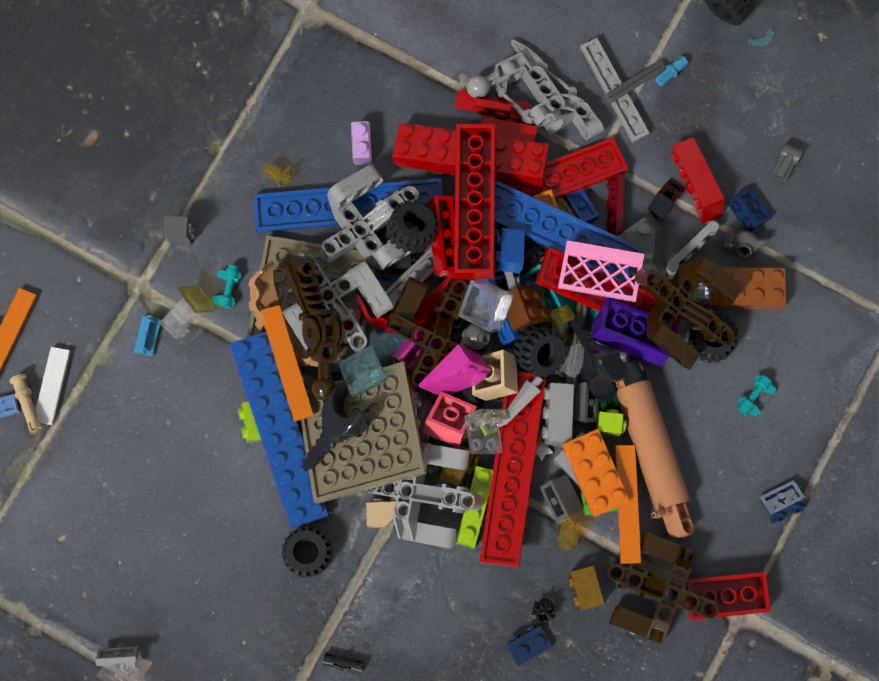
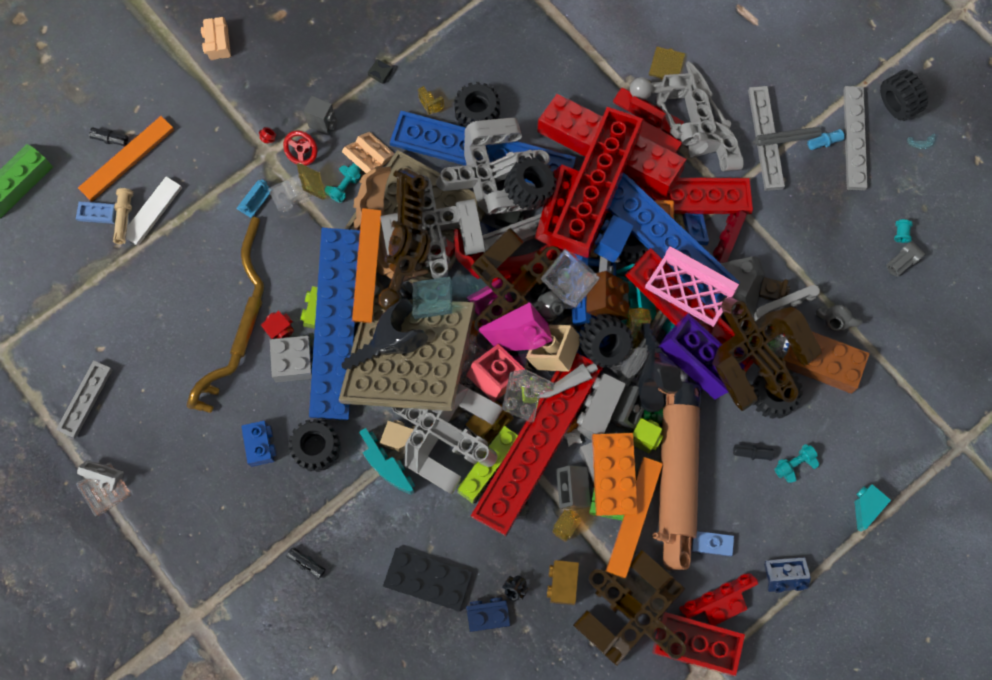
camera: 20 degrees right, 5 degrees down
lavender brick [351,121,372,165] -> none
black slope [647,179,685,220] -> none
red wedge [670,137,724,224] -> none
dark blue bracket [727,186,773,232] -> none
none -> light grey plate [56,360,112,439]
none -> pearl gold piece [187,217,264,413]
none -> light nougat brick [201,17,231,60]
none -> blue brick [241,421,276,467]
none -> red plate [259,127,276,144]
none -> red brick [261,310,294,339]
none -> light grey brick [270,336,313,382]
none -> red piece [283,130,318,166]
none -> light nougat slope [342,132,395,173]
none -> teal slope [359,428,415,495]
none -> pearl dark grey tile [368,59,393,84]
none -> black plate [383,548,472,612]
none -> black tyre [454,82,500,128]
none -> clear yellow piece [649,46,685,80]
none -> red bracket [679,573,759,626]
none -> medium blue plate [691,531,734,557]
none -> black axle [733,444,774,461]
none -> dark brown bracket [759,277,790,301]
none -> light grey plate [843,86,867,190]
none -> teal slope [854,484,891,532]
none -> teal bush [894,219,913,243]

